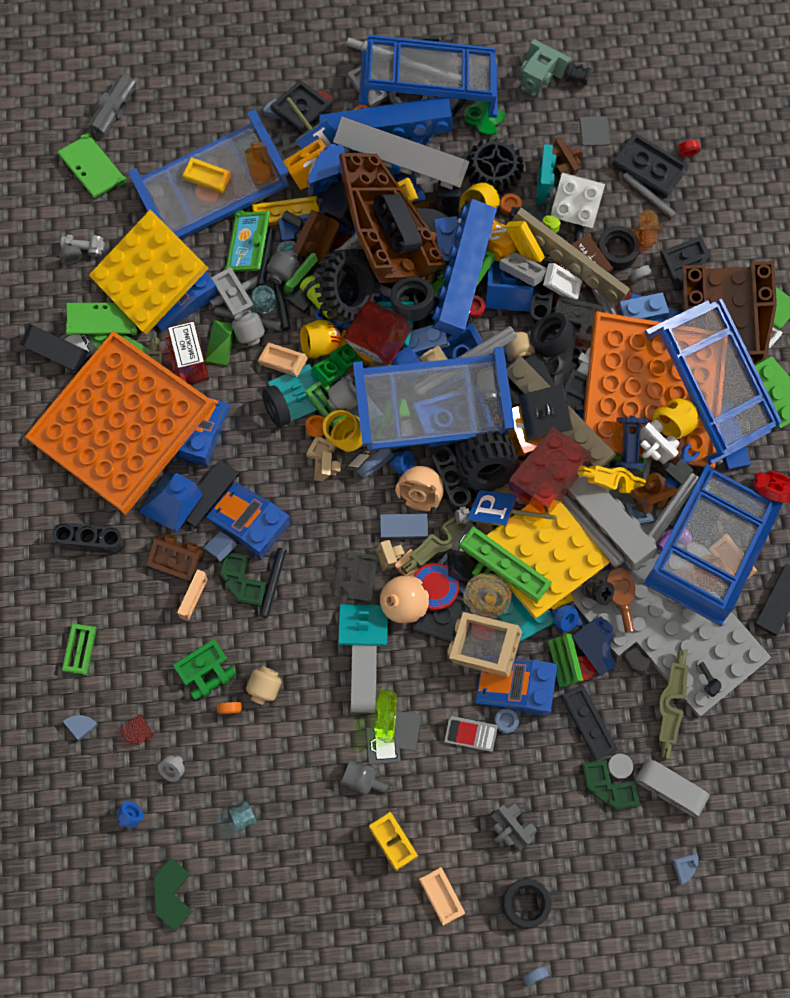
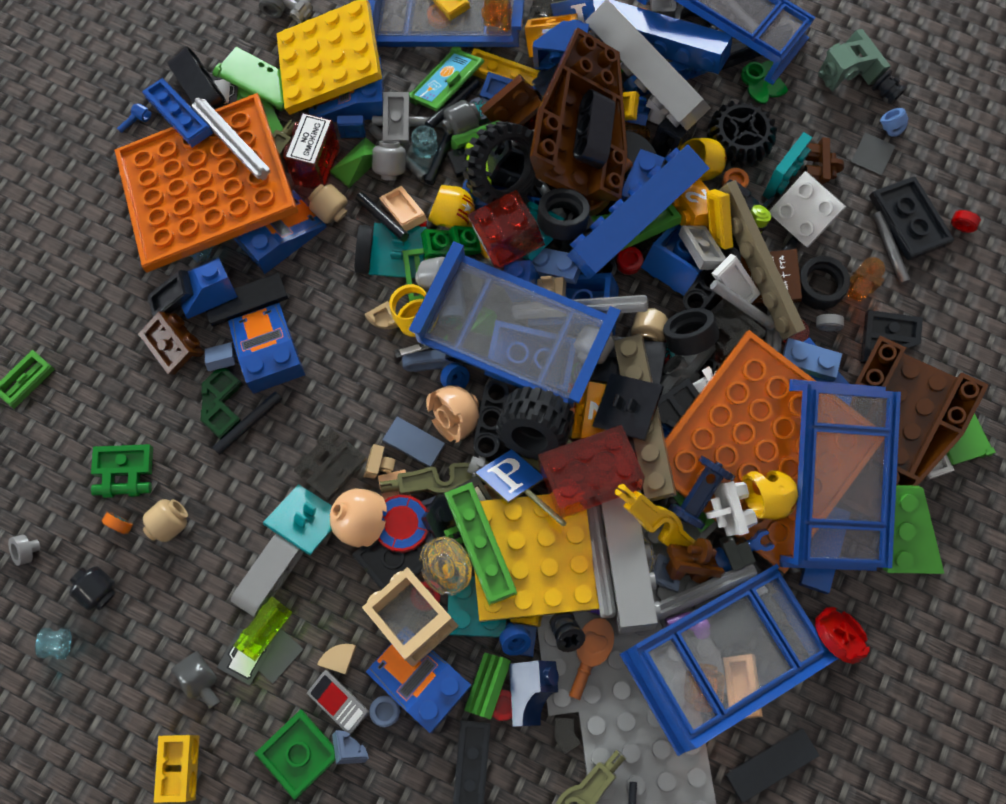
camera: 35 degrees right, 0 degrees up
black beam [52,523,125,554] -> none
clear red tile [124,714,154,745] -> none
light nougat tile [177,569,208,621] -> none
black arm [281,211,305,239] -> none
orange tile [305,415,325,437] -> none
tan tile [314,451,341,482] -> none
none -> black head [69,566,116,611]
none -> blue hand [117,103,152,133]
none -> blue tile [142,78,213,148]
none -> black tile [148,270,194,317]
none -> axle [192,97,270,180]
none -> green tile [254,709,336,800]
none -> tan head [308,184,348,224]
none -> tan tile [317,644,357,675]
none -> sand blue tile [332,730,369,764]
none -> blue tile [337,115,366,138]
none -> black bar [356,192,409,242]
none -> light grey bar [710,280,775,331]
none -> medium blue tile [880,108,909,137]

